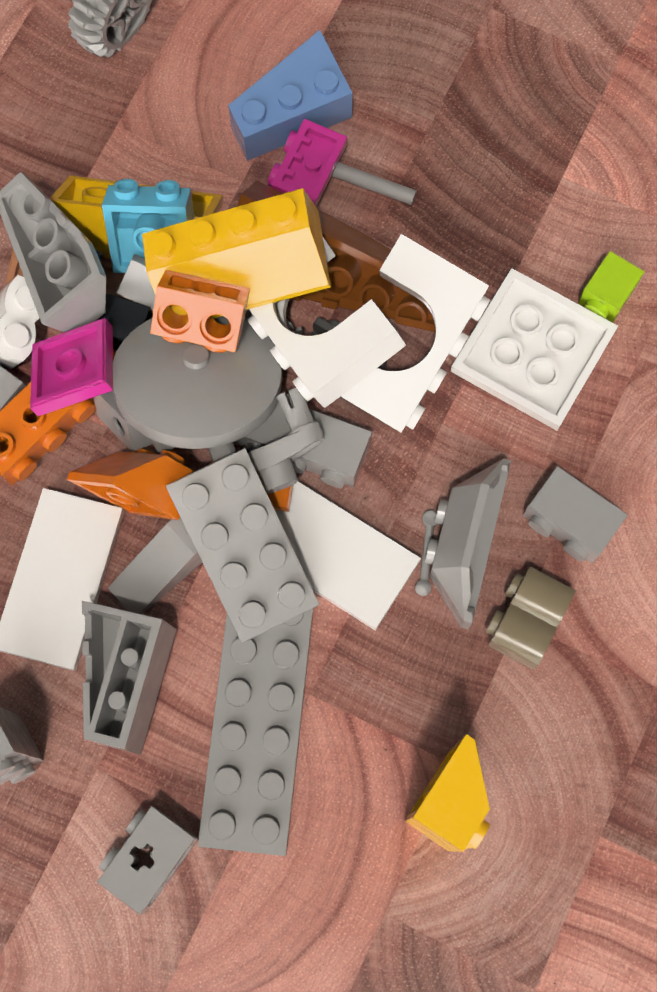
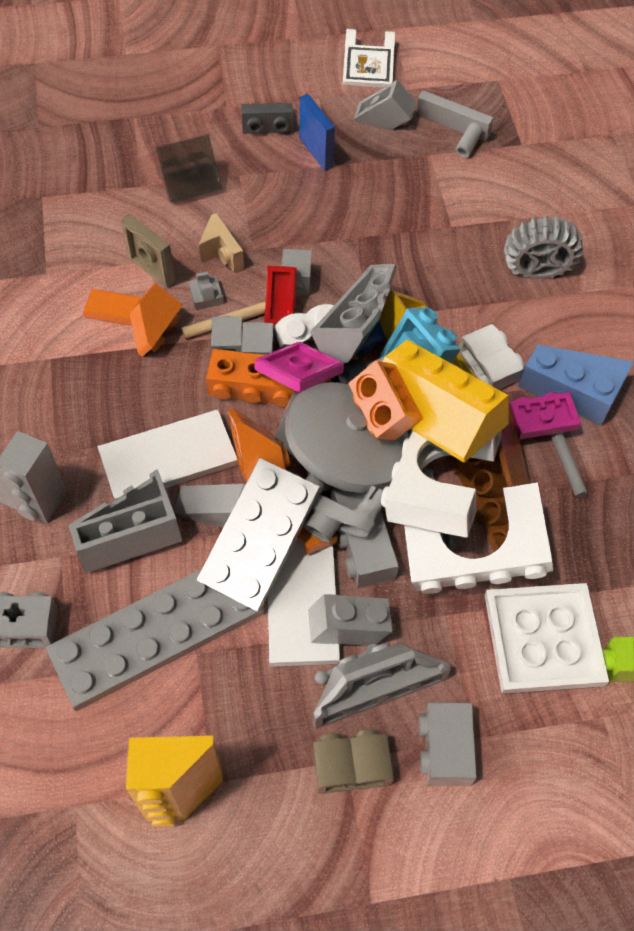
camera: 50 degrees right, 15 degrees down
none -> light grey brick [308,594,392,645]
none -> white brick [459,324,524,389]

